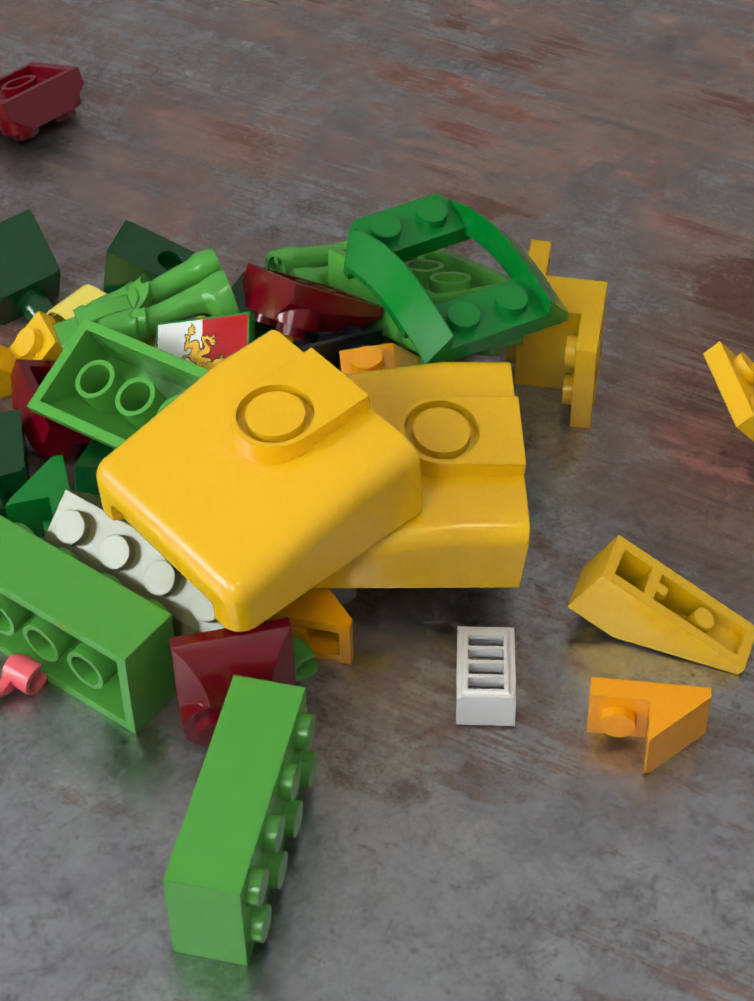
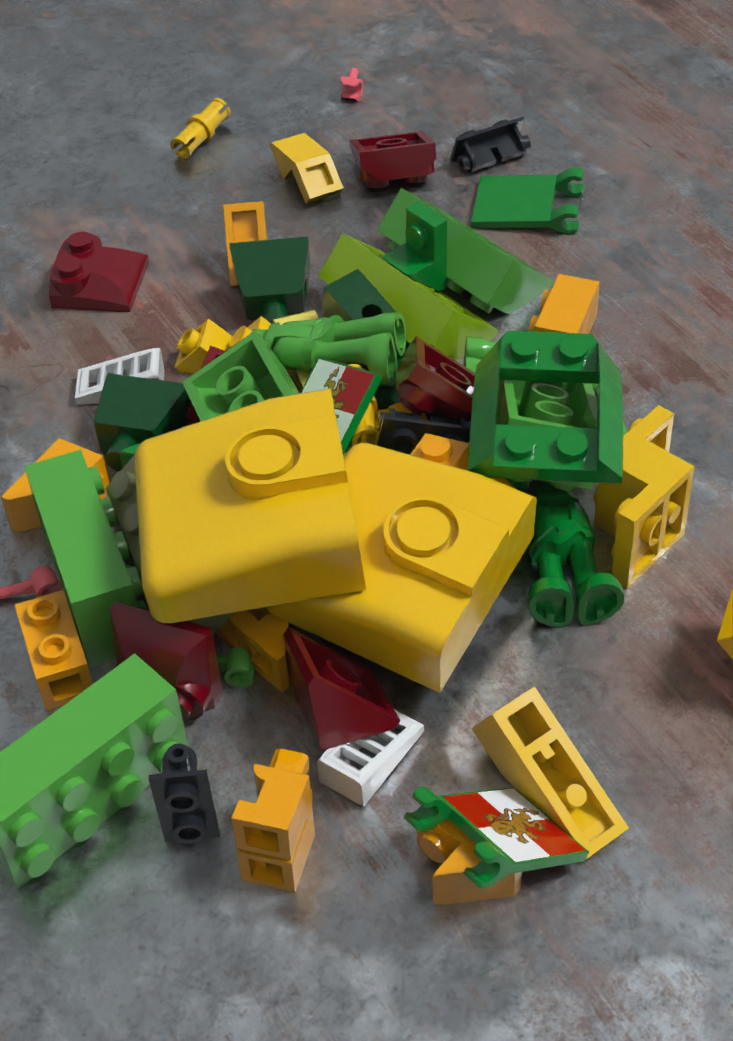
camera: 35 degrees right, 0 degrees up
none -> light orange brick [14,590,93,711]
none -> black hinge [149,743,220,843]
none -> light orange hips [231,748,315,892]
none -> dark red slope [283,627,401,751]
none -> lime slope [318,233,499,361]
none -> bright green slope [377,188,555,314]
none -> green slope [383,201,447,291]
none -> flag [403,787,589,889]
none -> black hinge [450,117,531,173]
none -> green flag [471,167,584,235]
none -> green piece [527,484,624,627]
none -> light orange brick [528,274,600,334]

